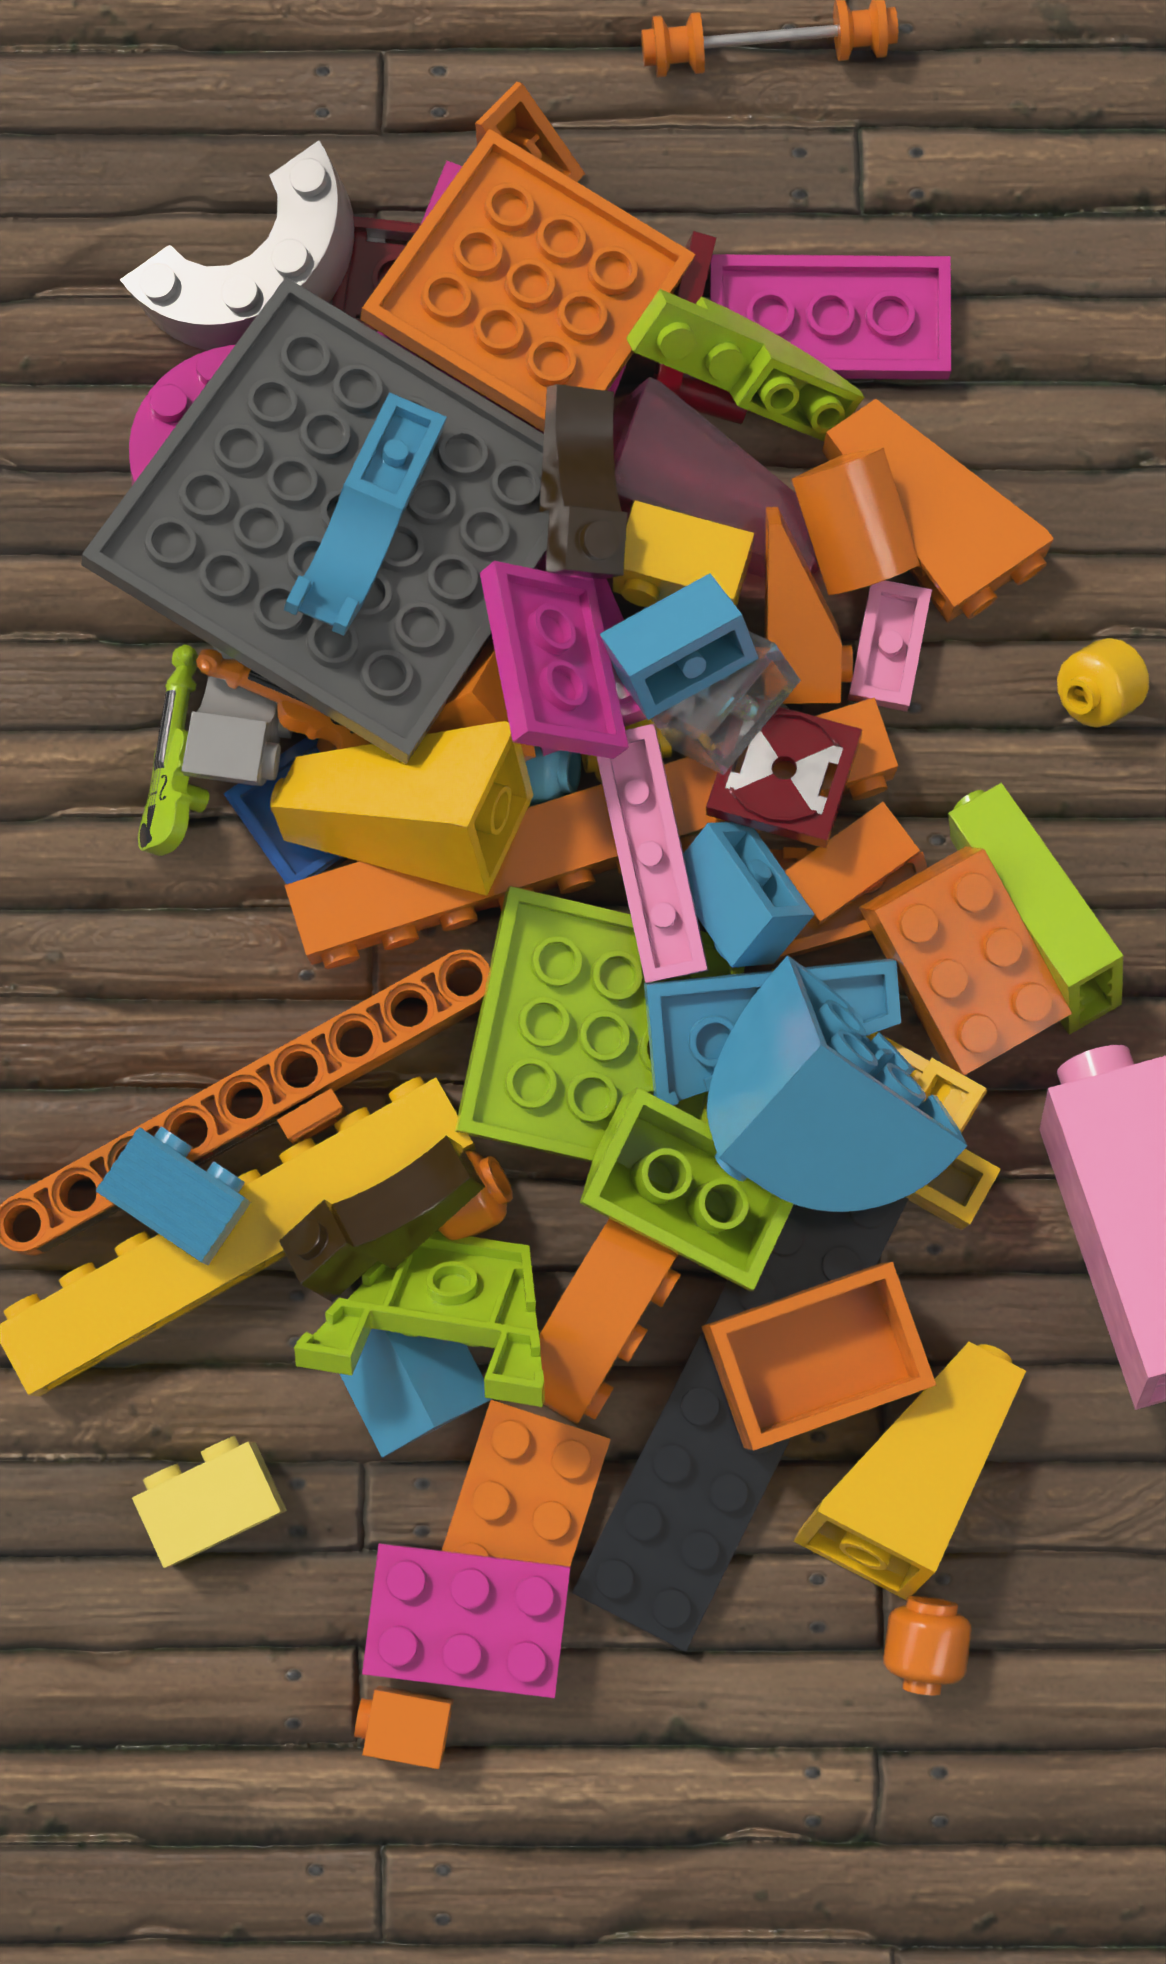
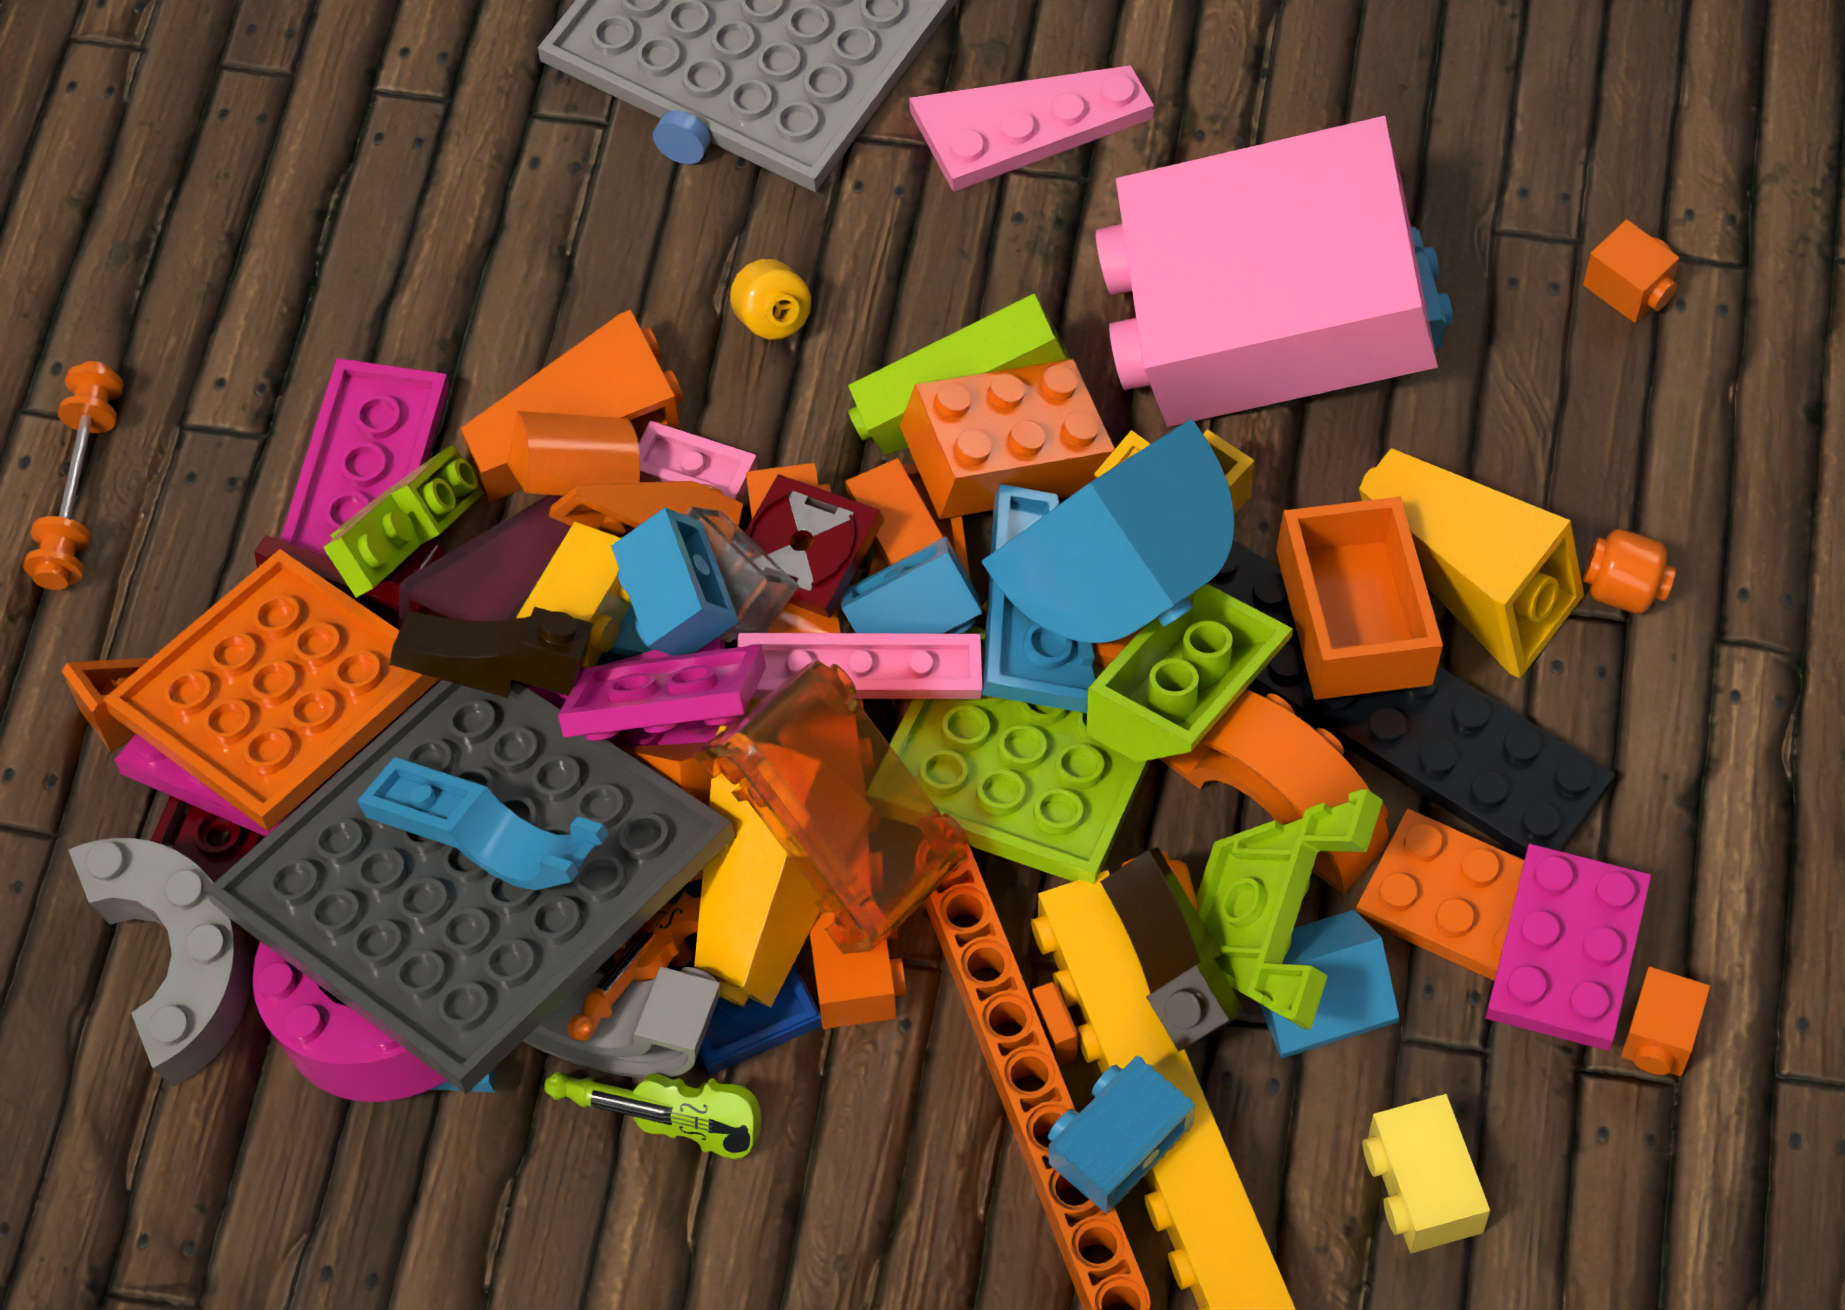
camera: 80 degrees left, 20 degrees down
none -> clear orange windscreen [693,661,968,954]

